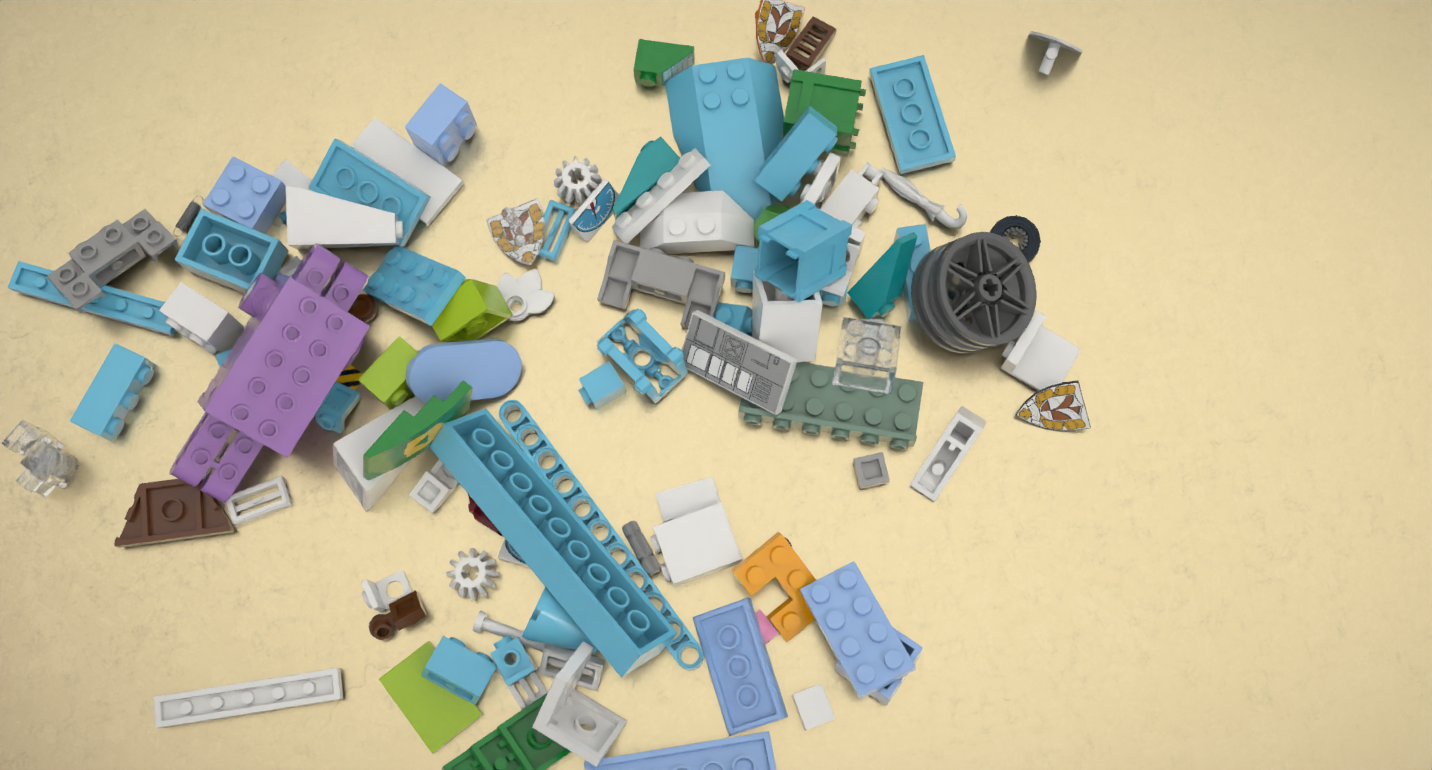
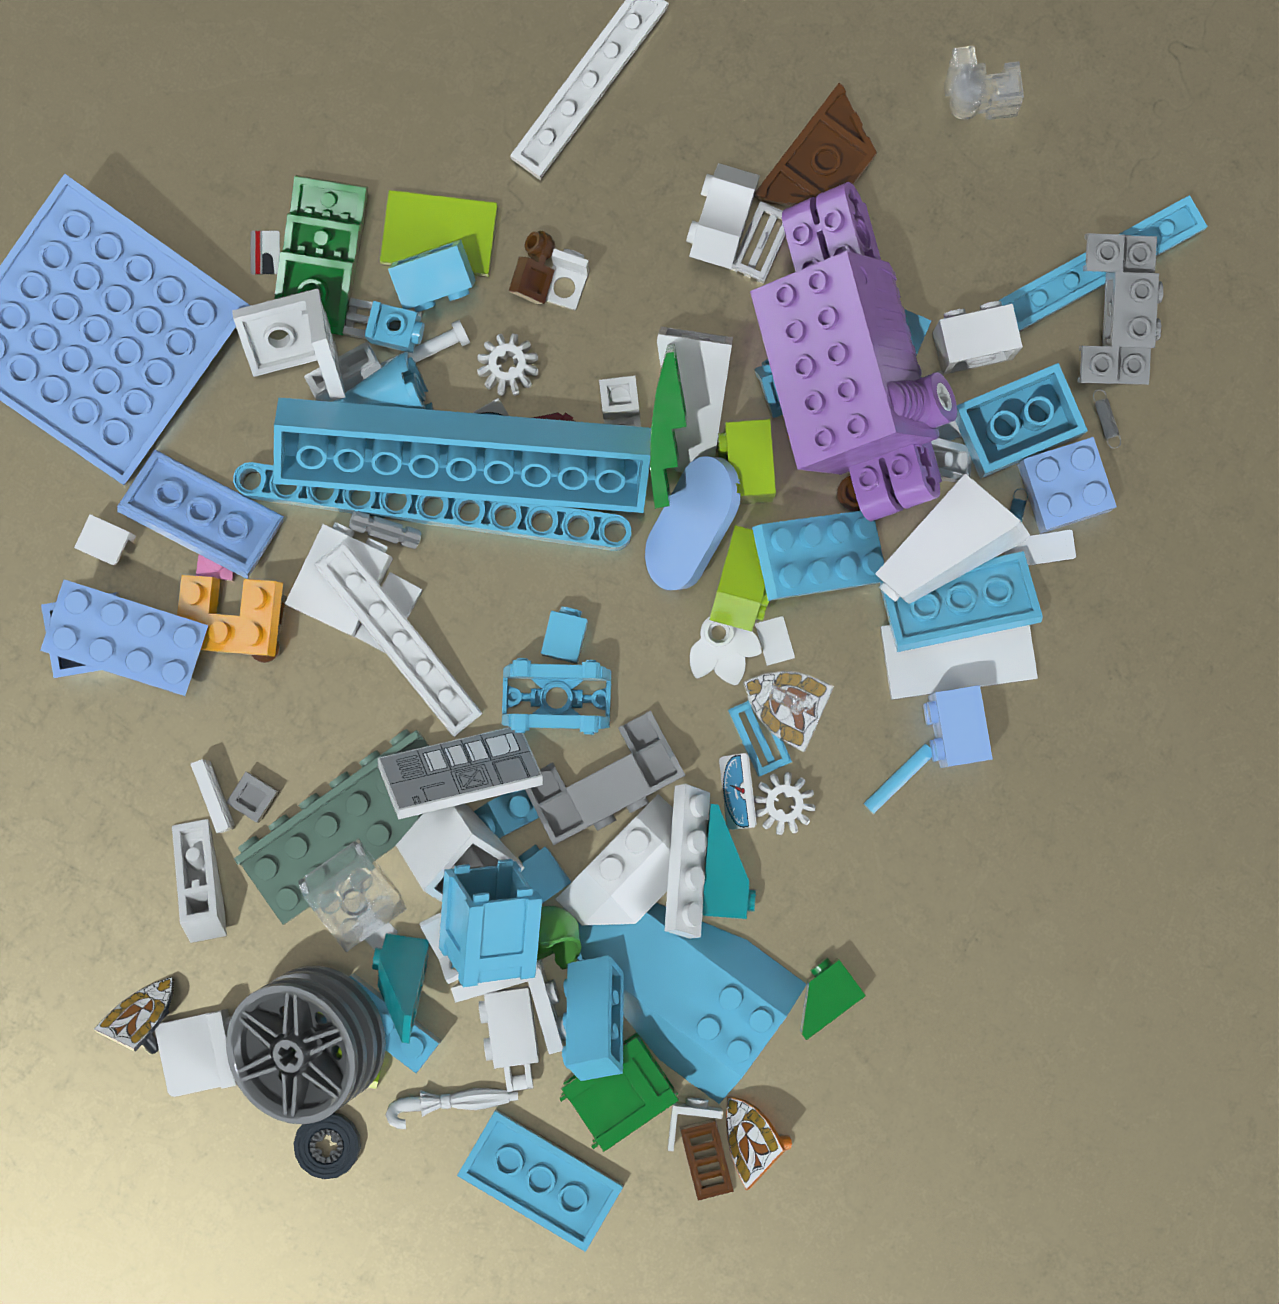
camera: 135 degrees right, 10 degrees up
medium azure brick [70,343,156,442] -> none
none -> white tile [191,759,235,833]
none -> white tile [314,541,483,737]
none -> white brick [686,163,760,269]
none -> white sticker [755,616,795,666]
none -> medium azure piece [863,744,932,814]

